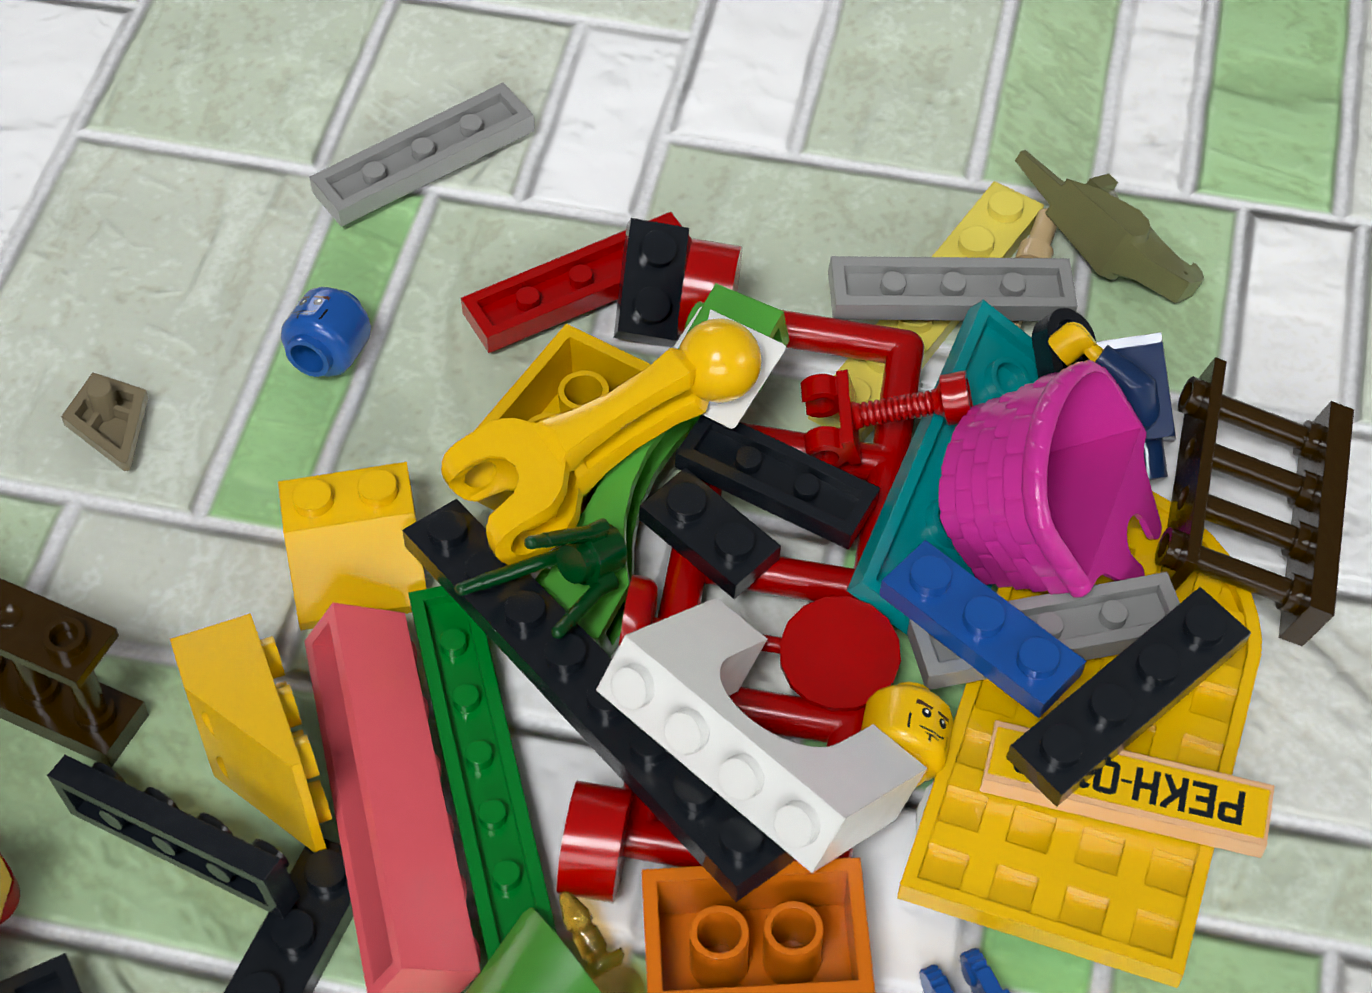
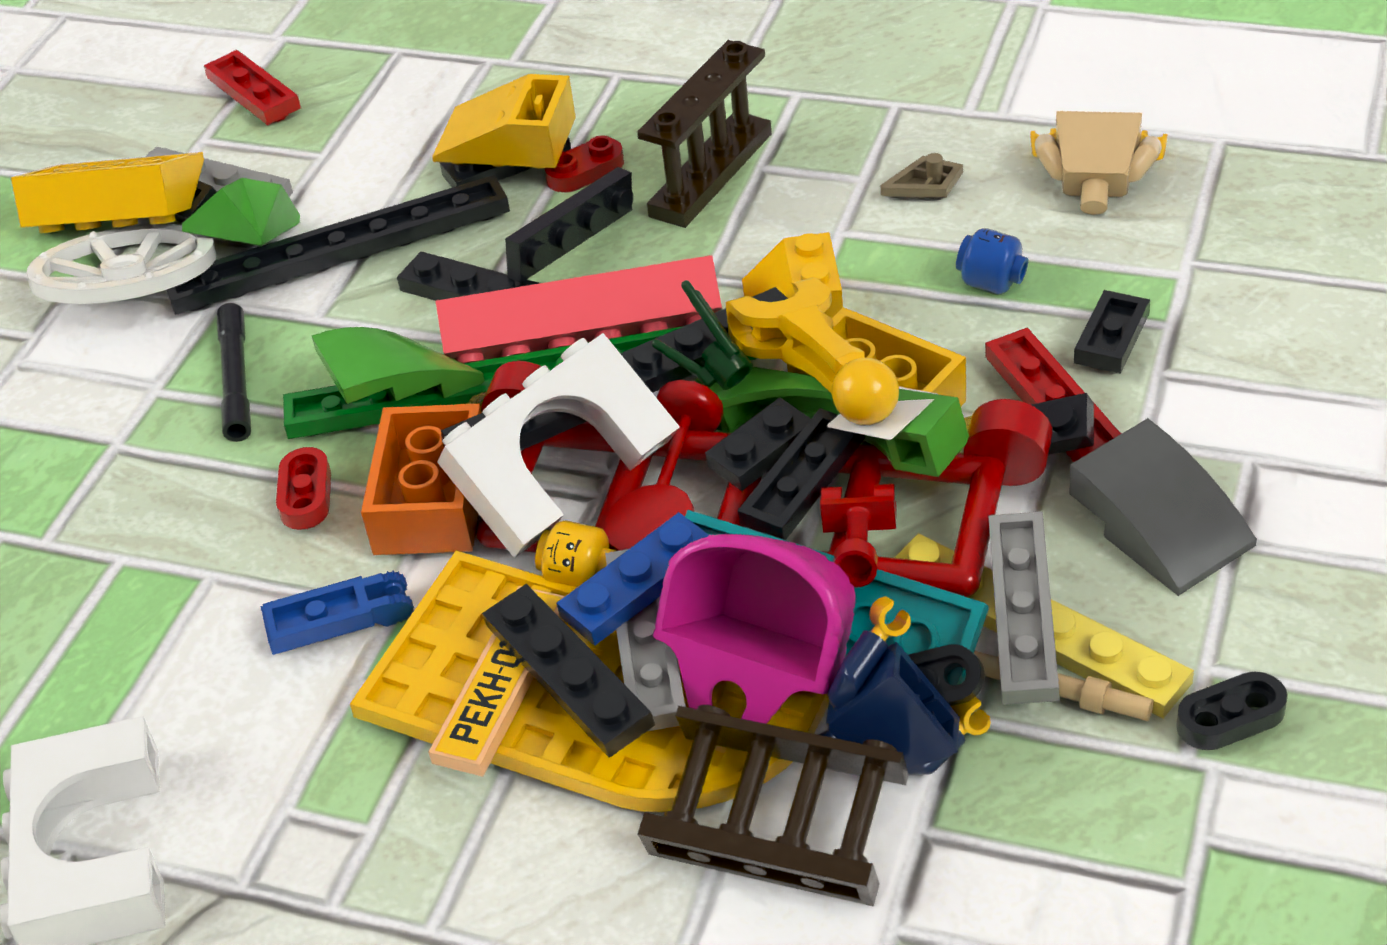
camera: 100 degrees right, 10 degrees down
yellow slope [170,613,332,853] -> none
light grey plate [309,83,535,227] -> none
olive animal [1015,150,1204,303] -> none
none -> tan torso [1030,111,1168,215]
none -> dark grey slope [1069,418,1257,596]
none -> black plate [1074,290,1150,374]
none -> black plate [1176,672,1287,750]

